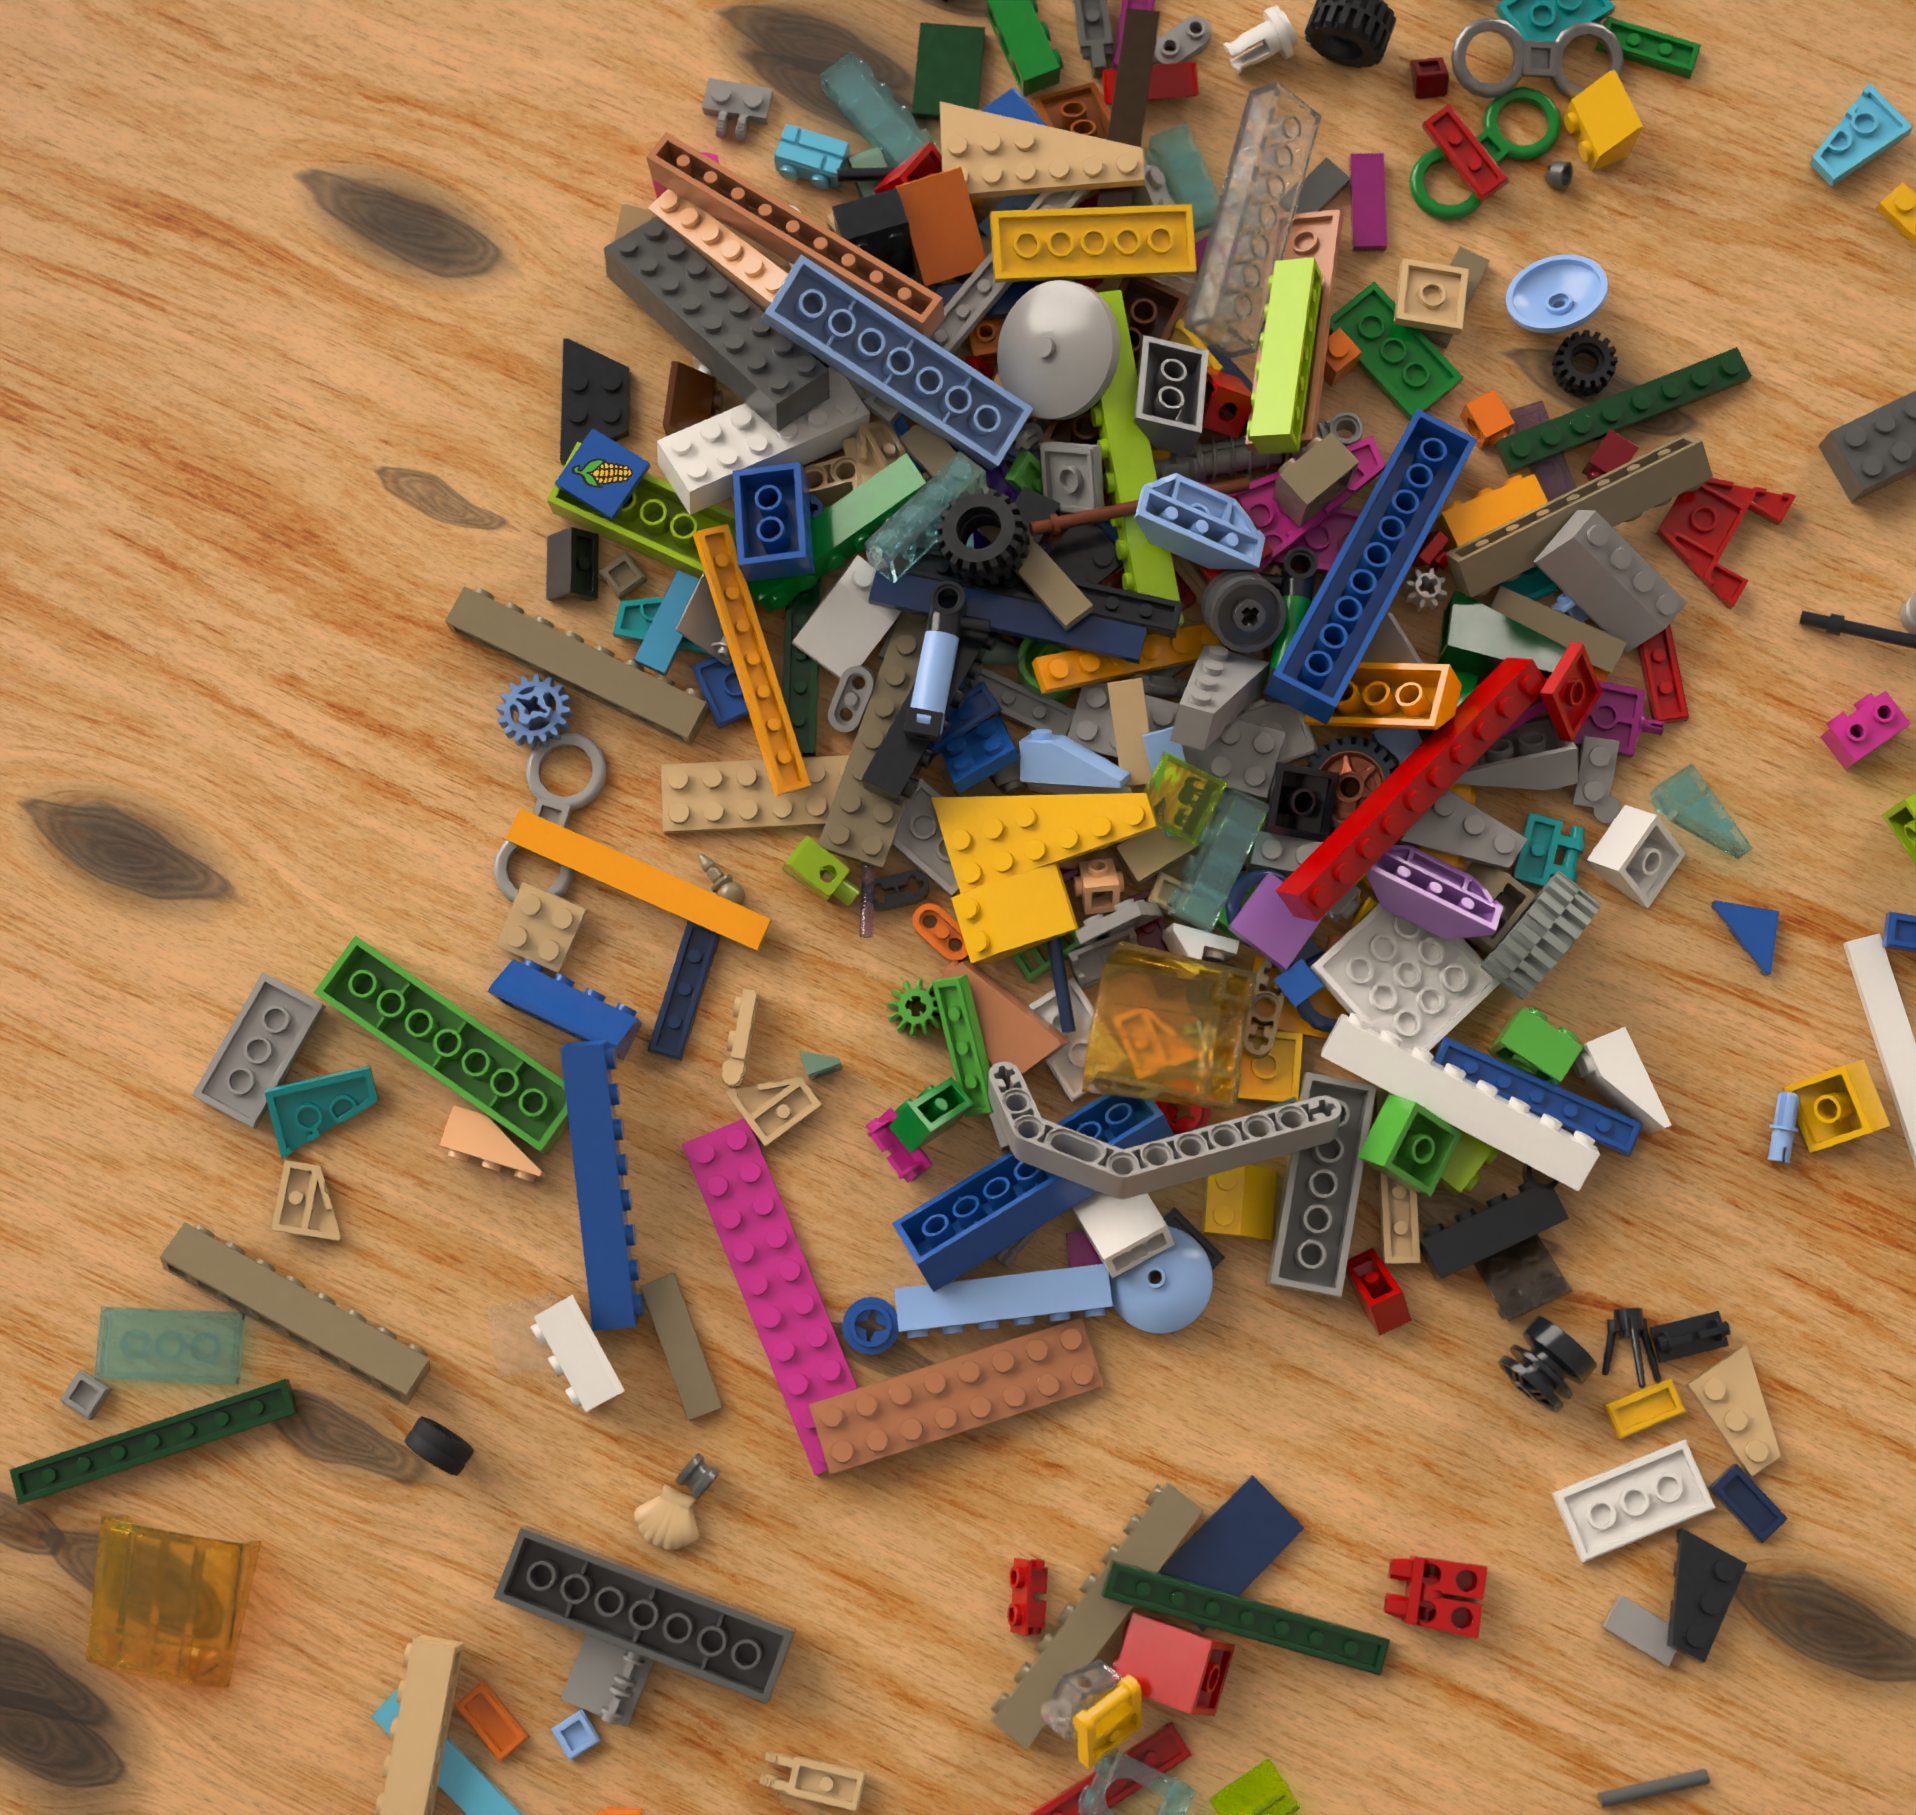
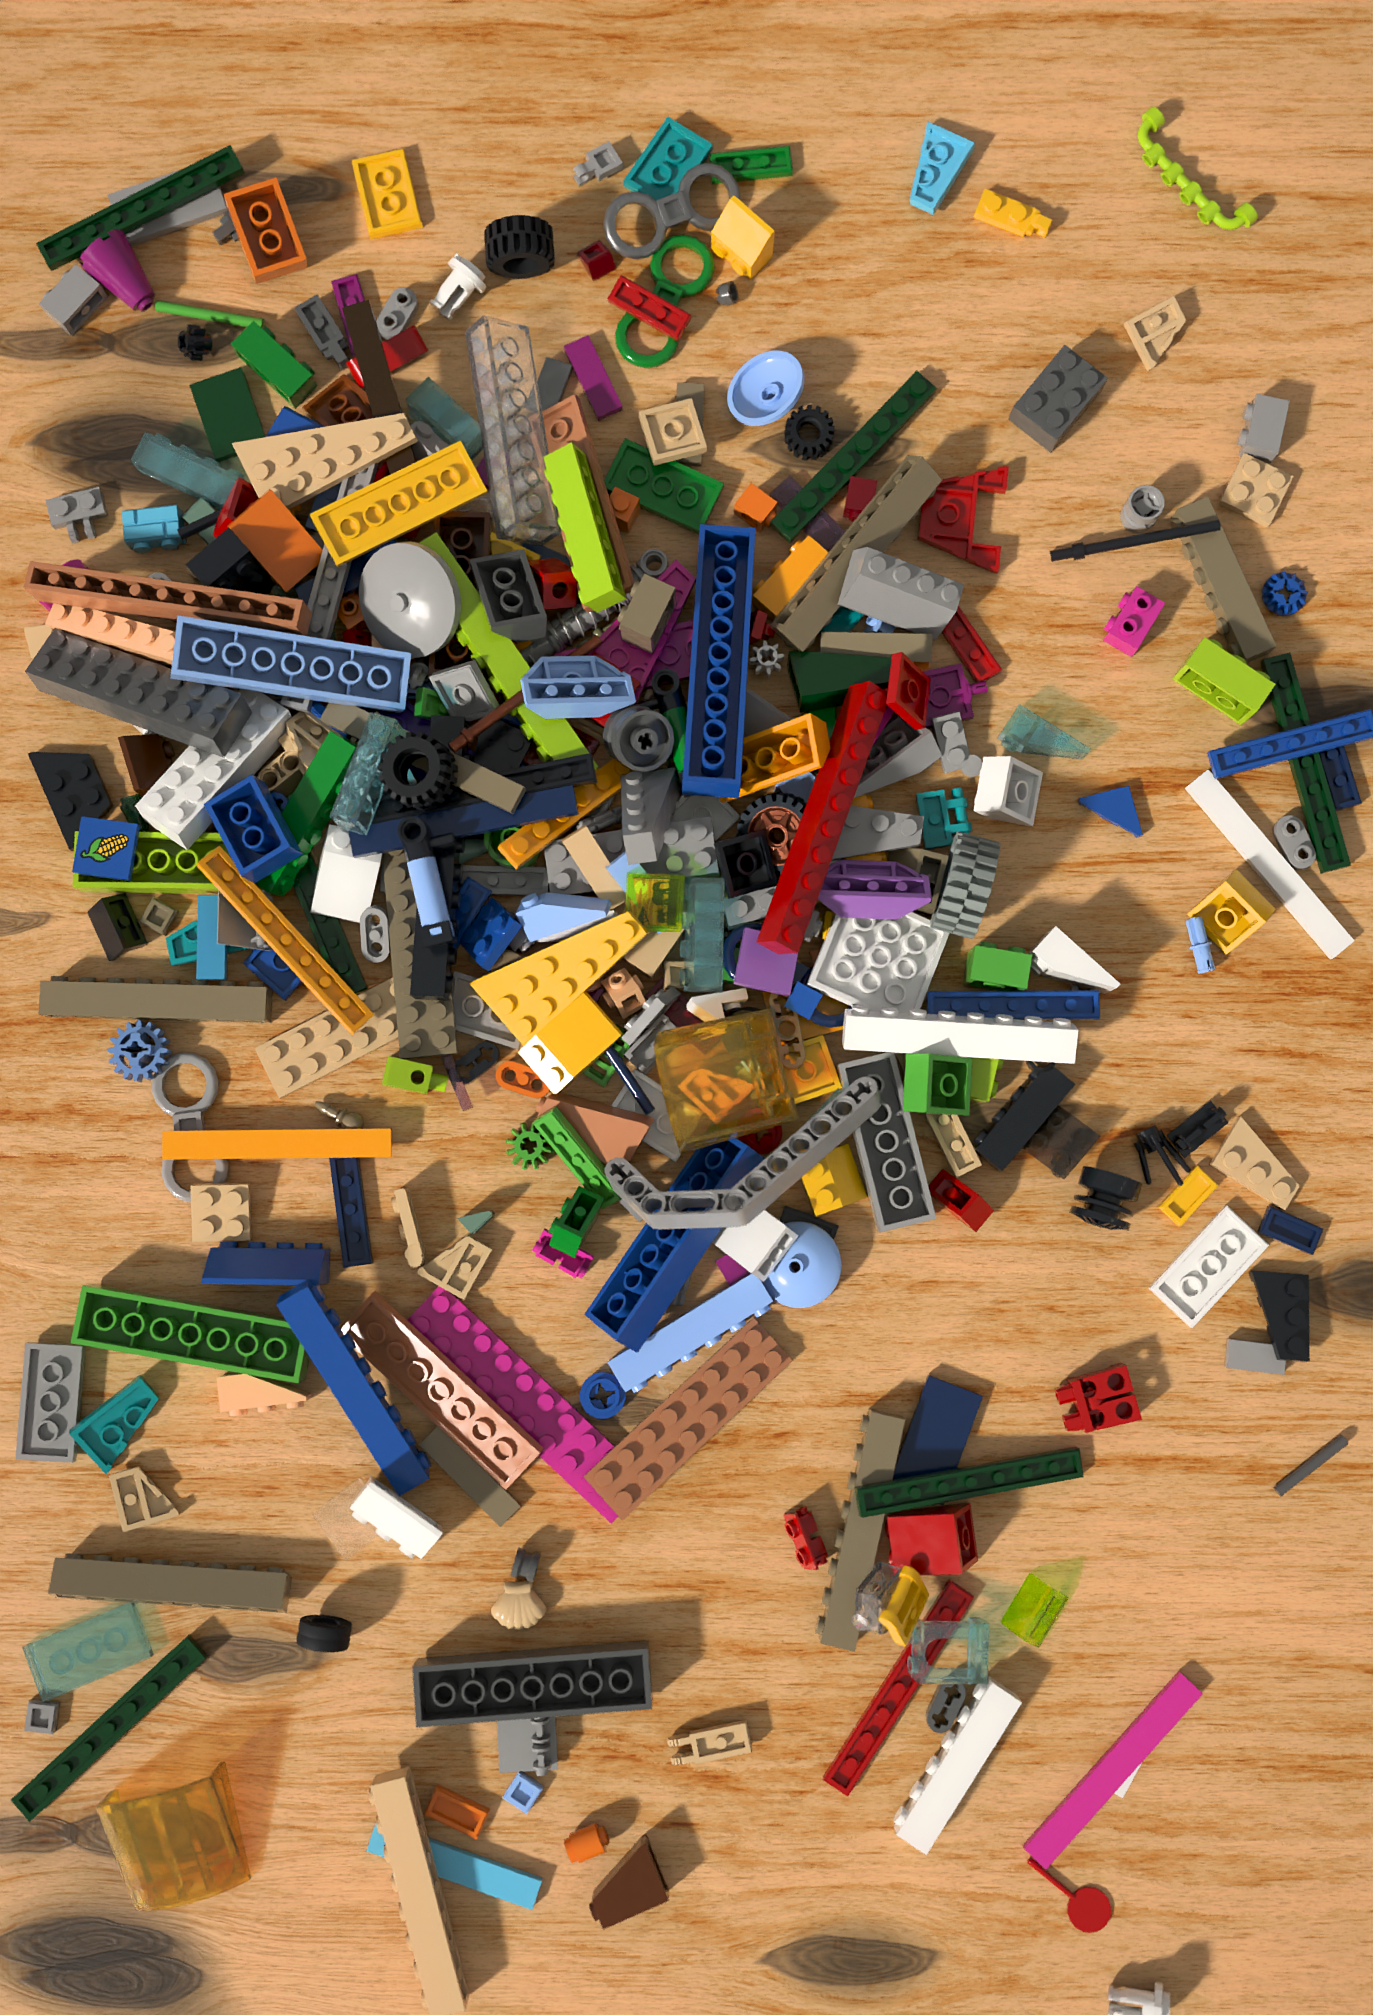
camera: 25 degrees left, 5 degrees up
none -> clear green cone [120,794,150,832]
none -> nougat plate [341,1291,544,1490]

